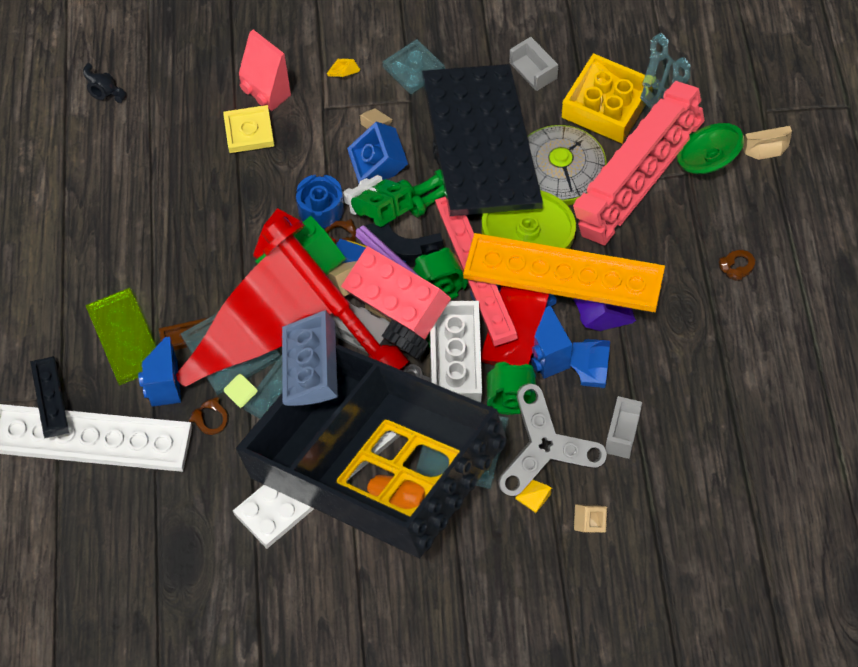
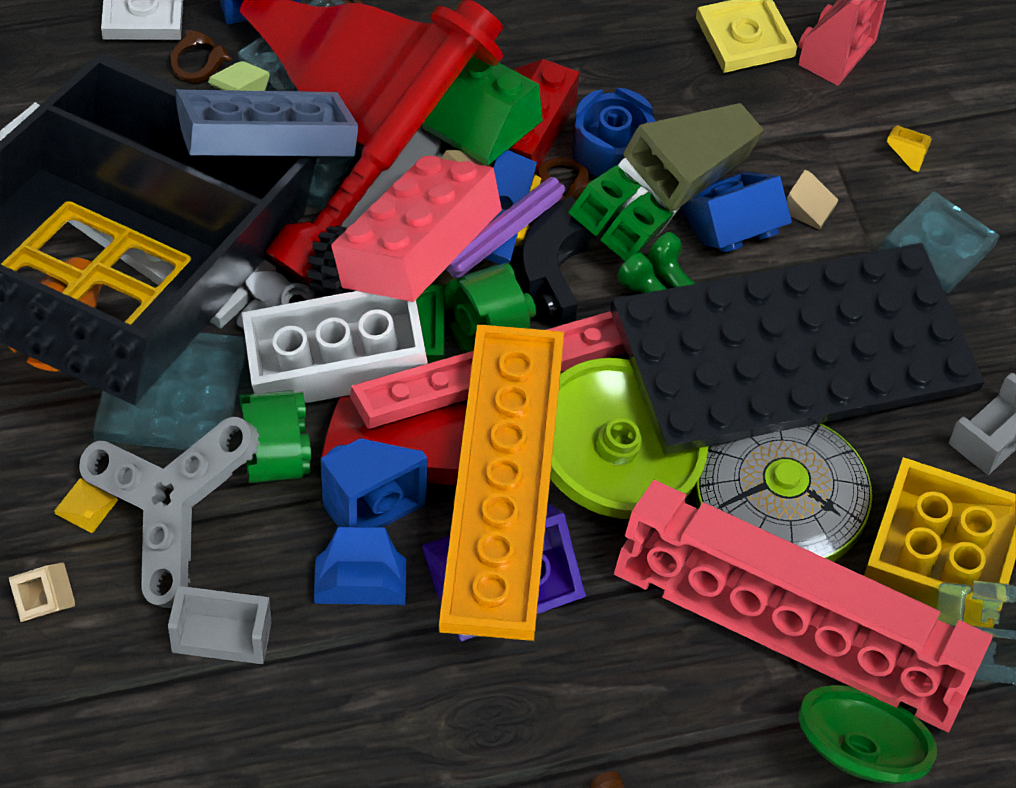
camera: 75 degrees right, 5 degrees down
none -> olive slope [623,103,764,211]

